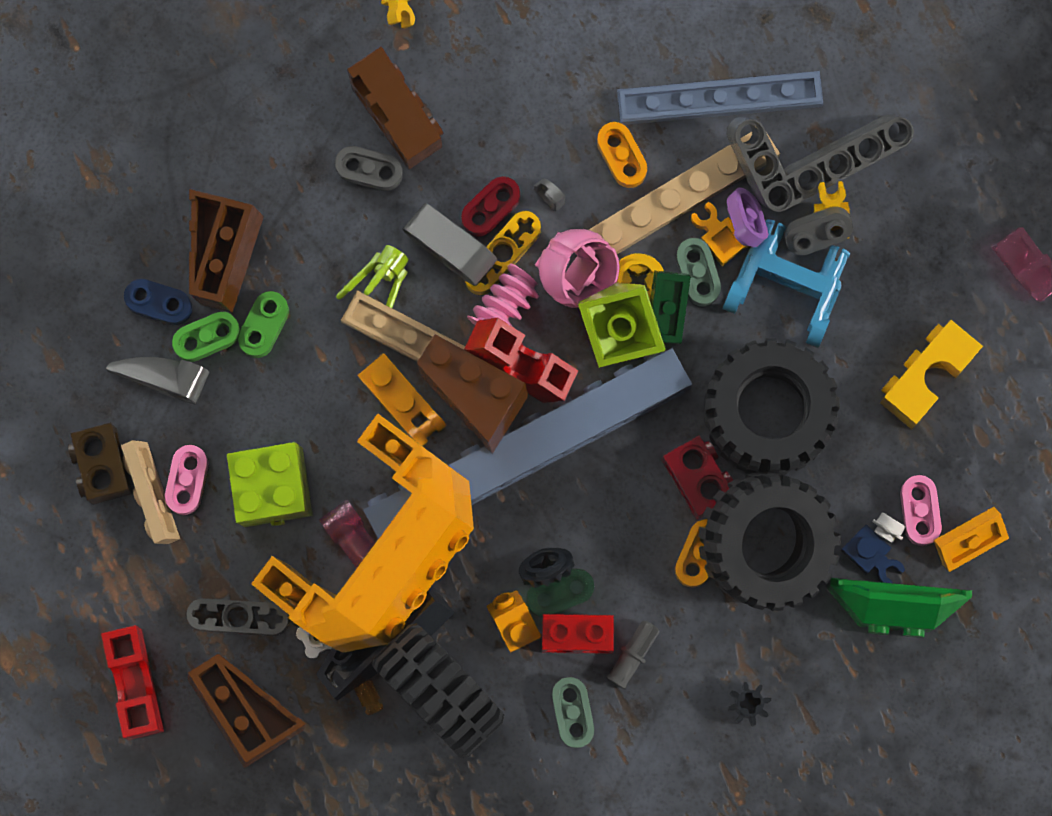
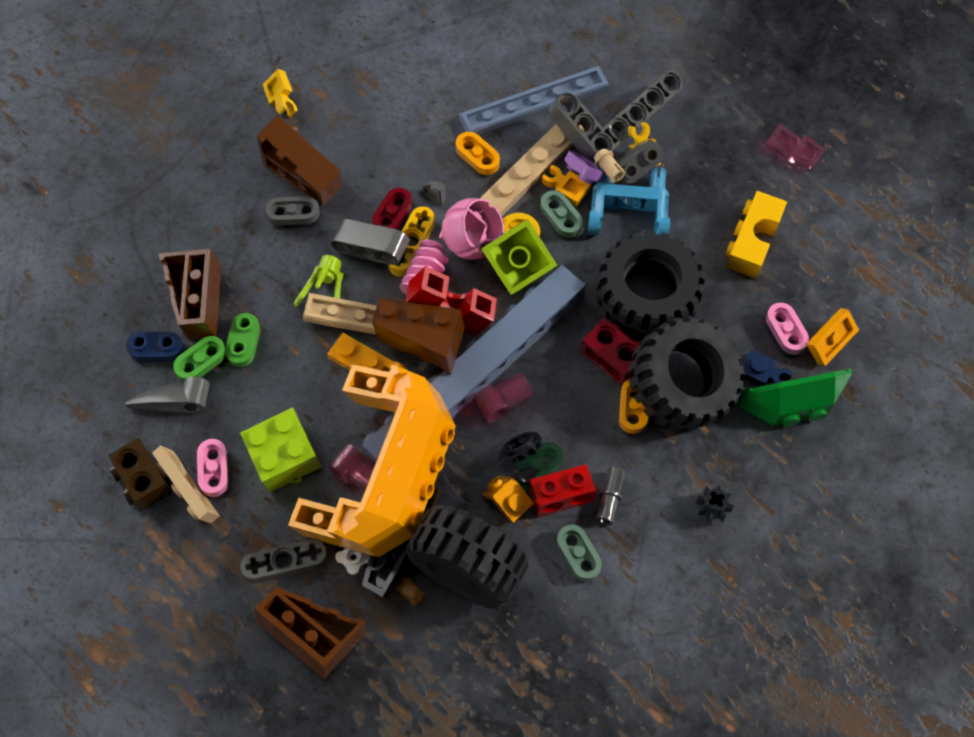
camera: 20 degrees left, 15 degrees down
red arch [101,625,164,740] -> none
dark green plate [650,270,691,344] -> none
white plate [873,512,906,543] -> none
none -> clear pink piece [472,373,533,423]
none -> black piece [498,456,537,483]
none -> tan pin [594,149,626,183]

